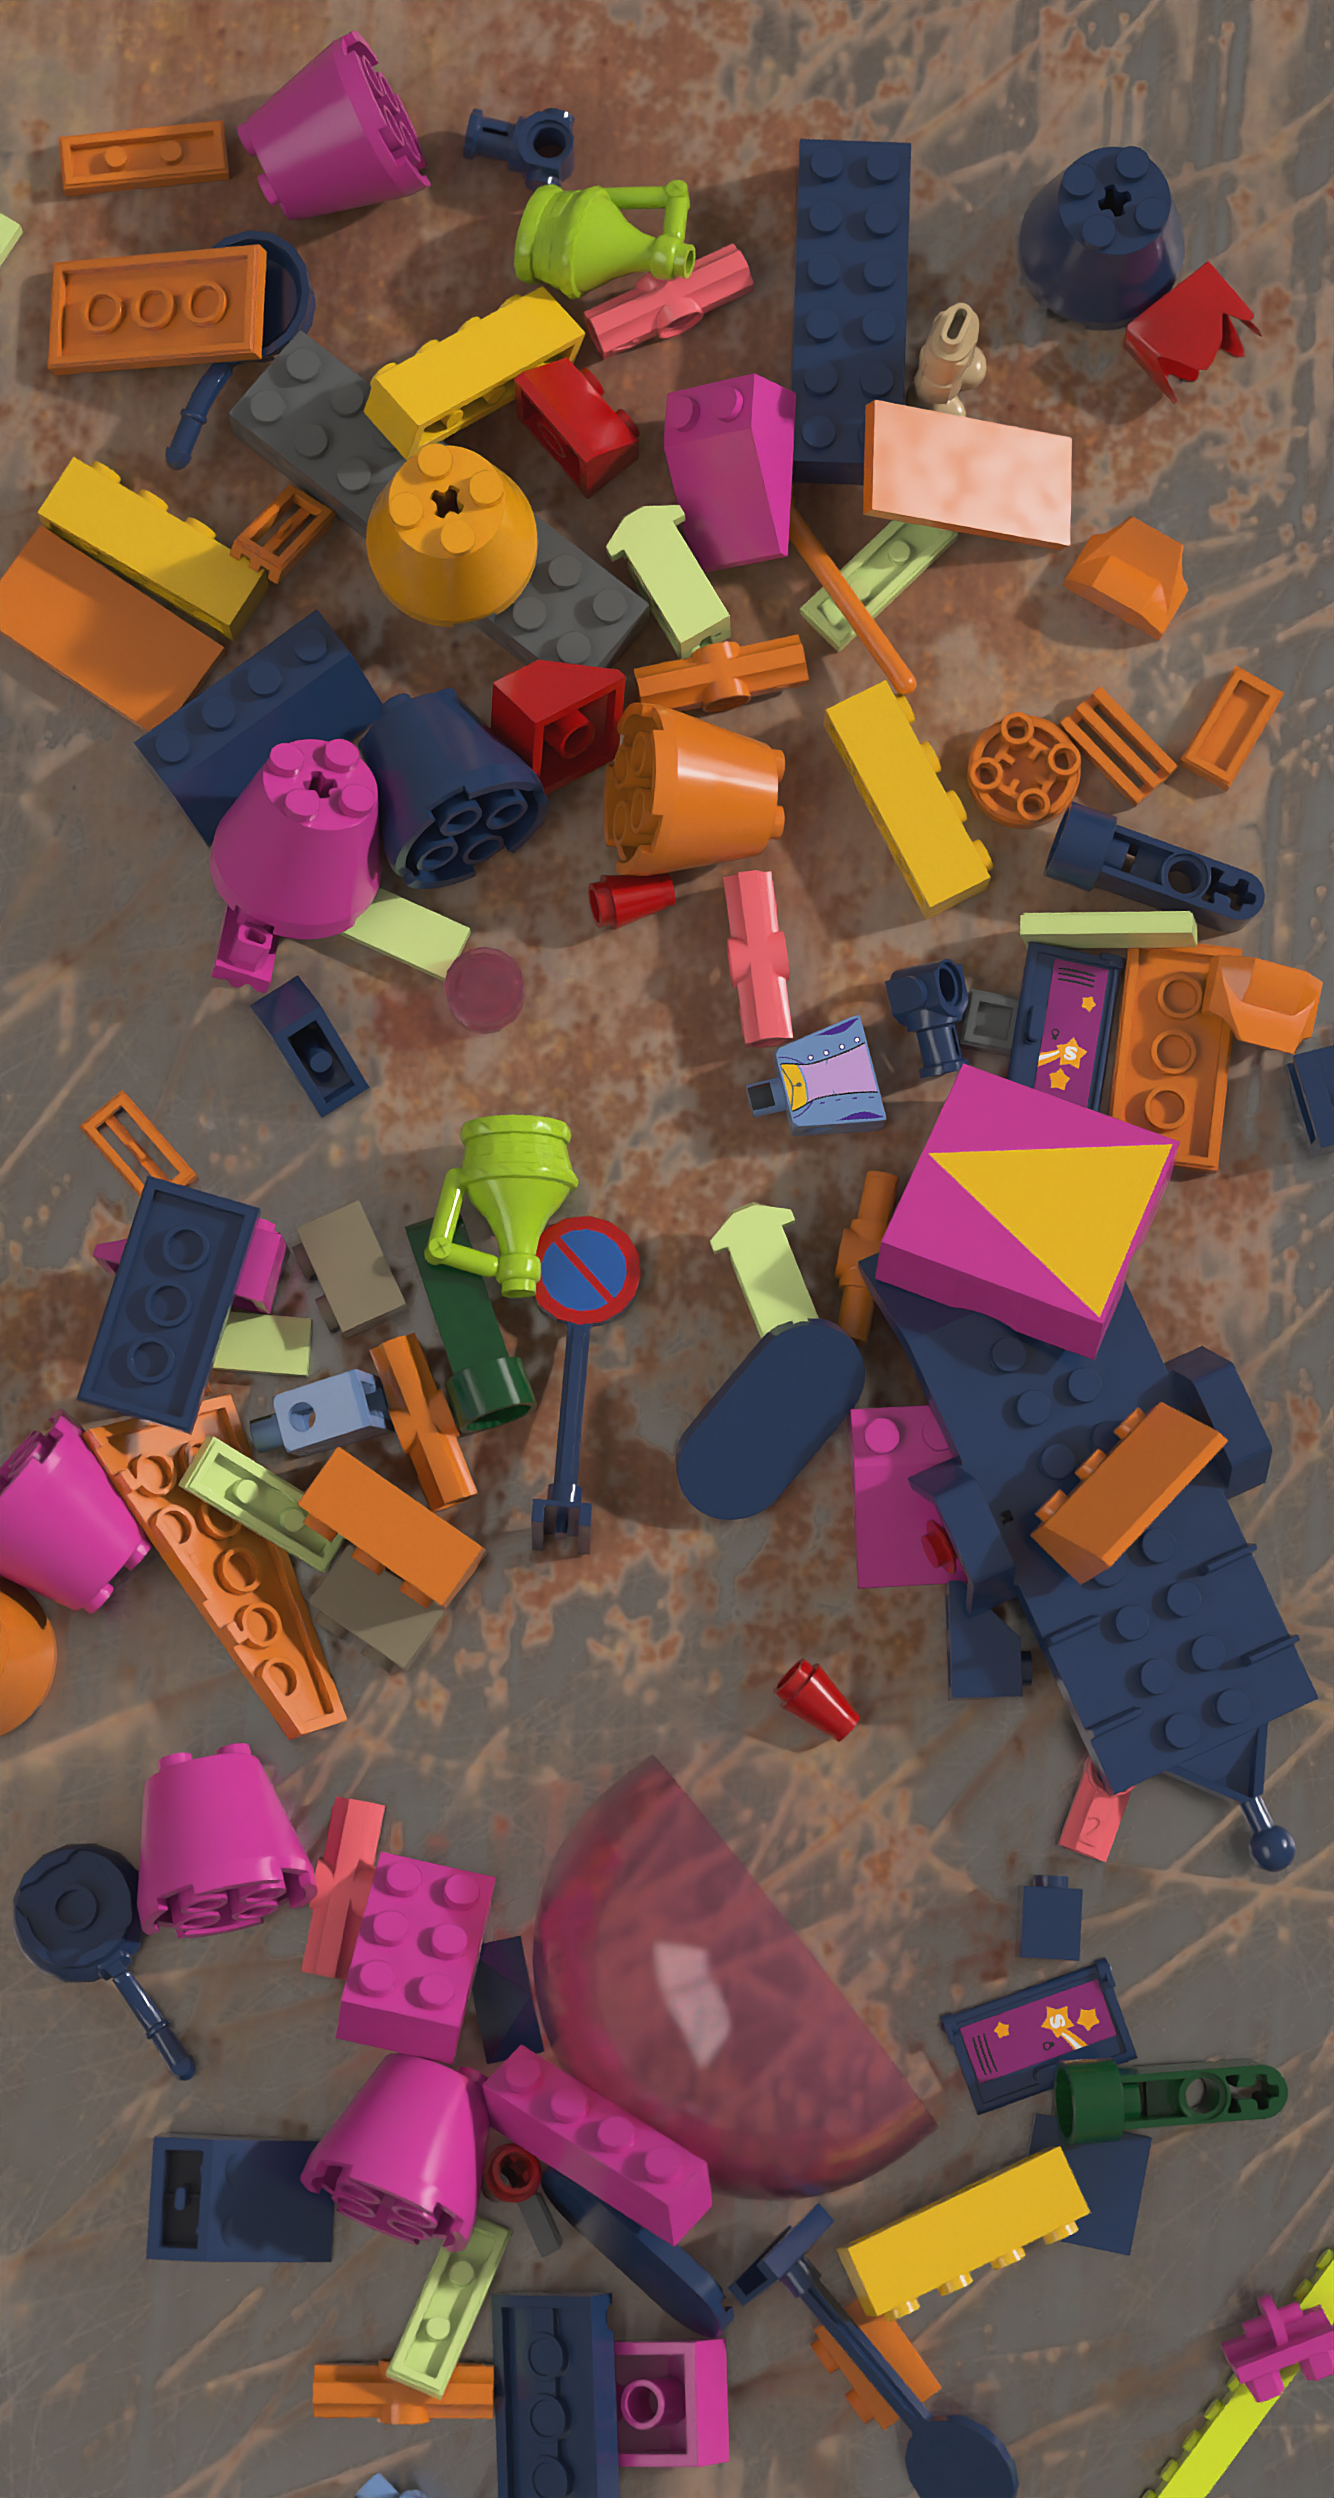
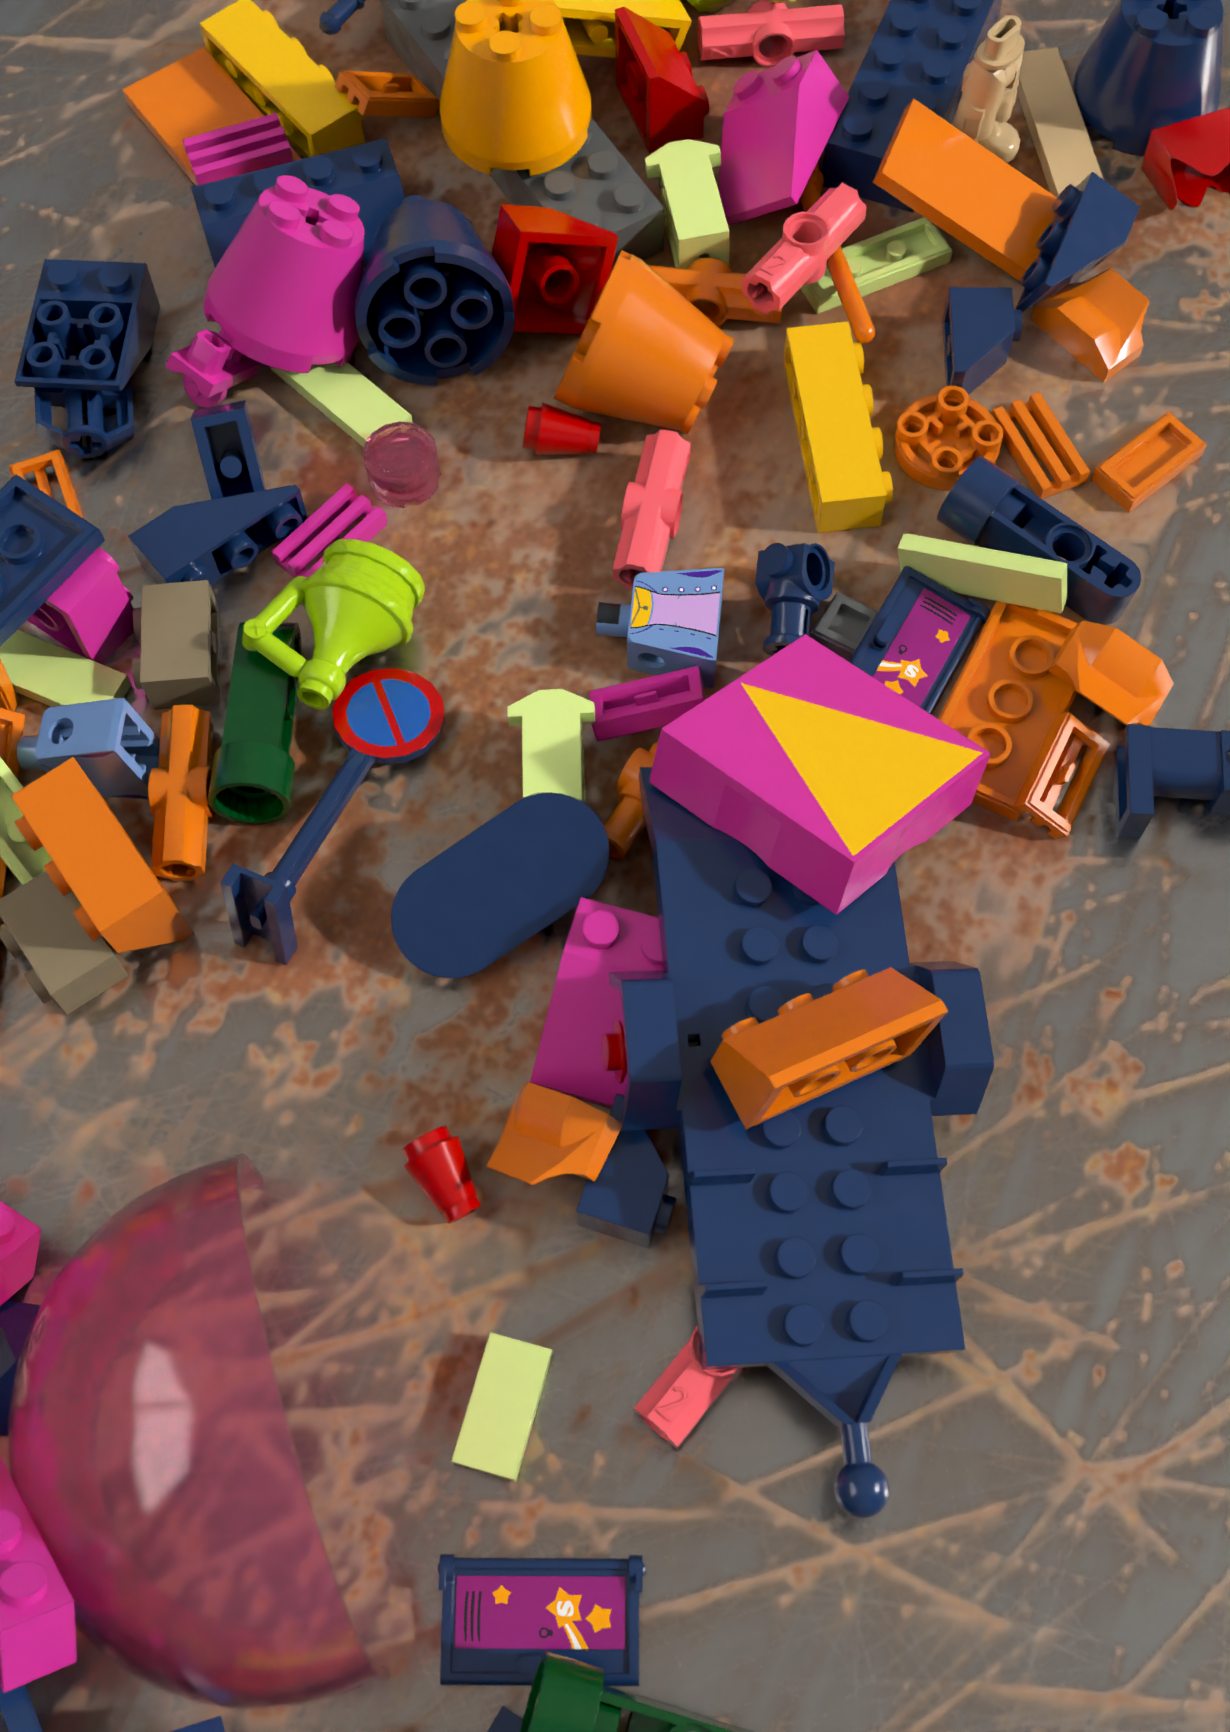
camera: 25 degrees right, 15 degrees down
dark blue brick [1015,1875,1083,1961] -> none
none -> dark blue slope [14,259,160,391]
none -> dark blue piece [34,387,134,458]
none -> dark blue slope [128,485,308,587]
none -> dark pink tile [182,112,294,185]
none -> dark pink tile [272,483,388,578]
none -> yellowish green tile [451,1332,553,1482]
none -> orange slope [486,1082,622,1185]
none -> dark pink tile [589,666,705,742]
none -> coral piece [742,183,867,315]
none -> dark blue slope [942,287,1022,395]
none -> orange tile [1013,711,1110,840]
none -> dark blue slope [1016,172,1140,312]
none -> tan tile [1017,47,1104,197]

